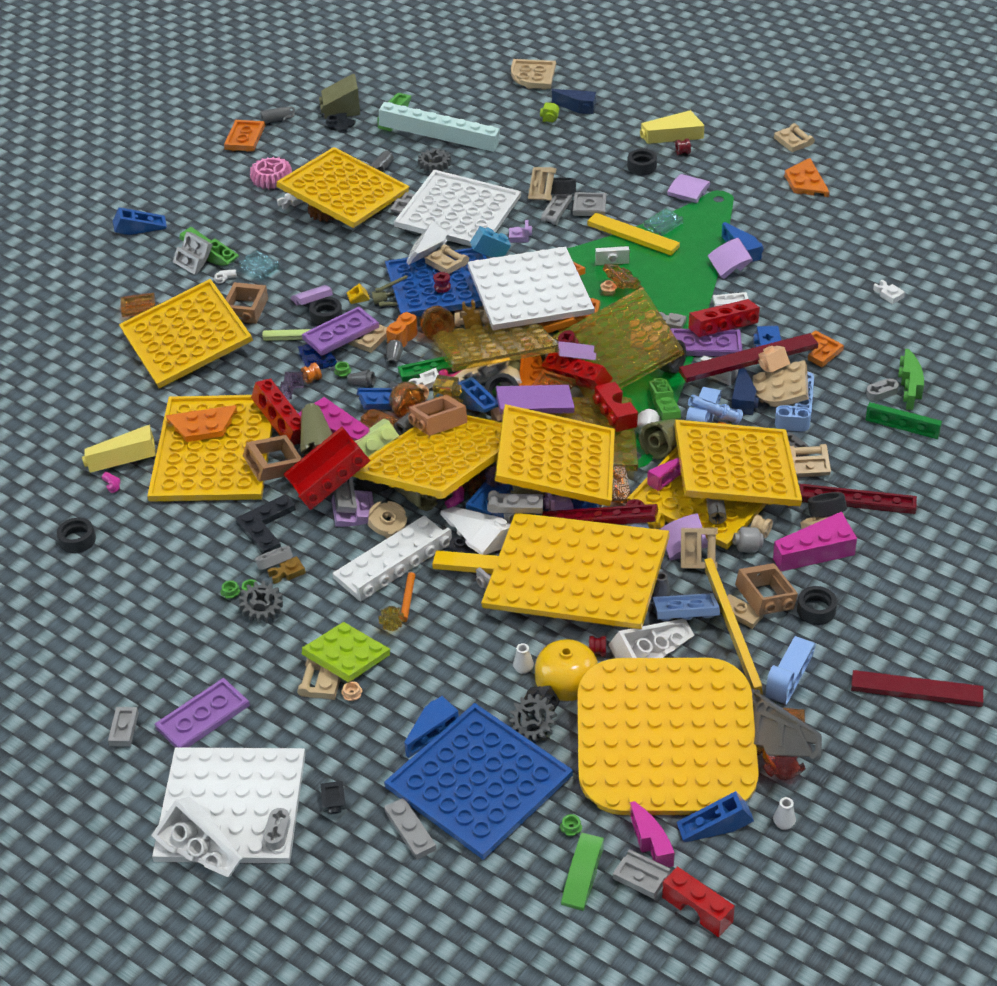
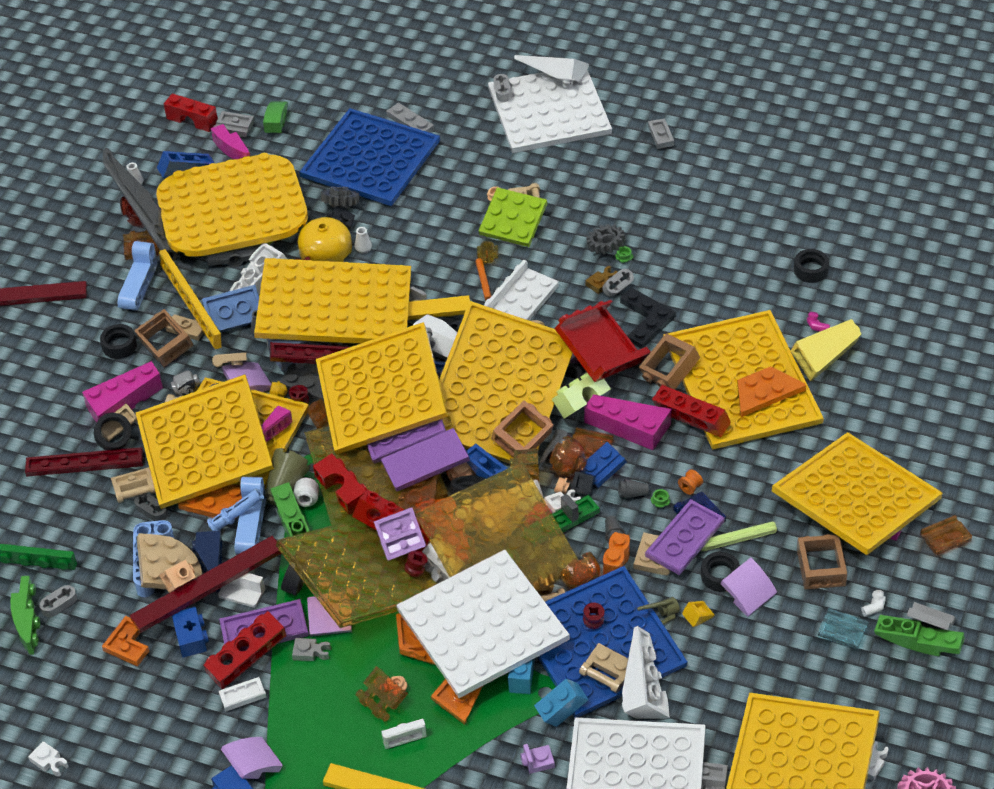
camera: 165 degrees right, 5 degrees up
medium lavender tile [155,678,250,748] -> none
bright green plate [220,580,240,599] -> none
clear purple bracket [280,372,305,399] -> none
olive cone [300,403,332,456] -> none
black bracket [320,781,346,814] -> none
blue slope [404,696,459,758] -> none
bright green plate [560,814,582,836] -> none
none -> dark grey tile [561,494,579,522]

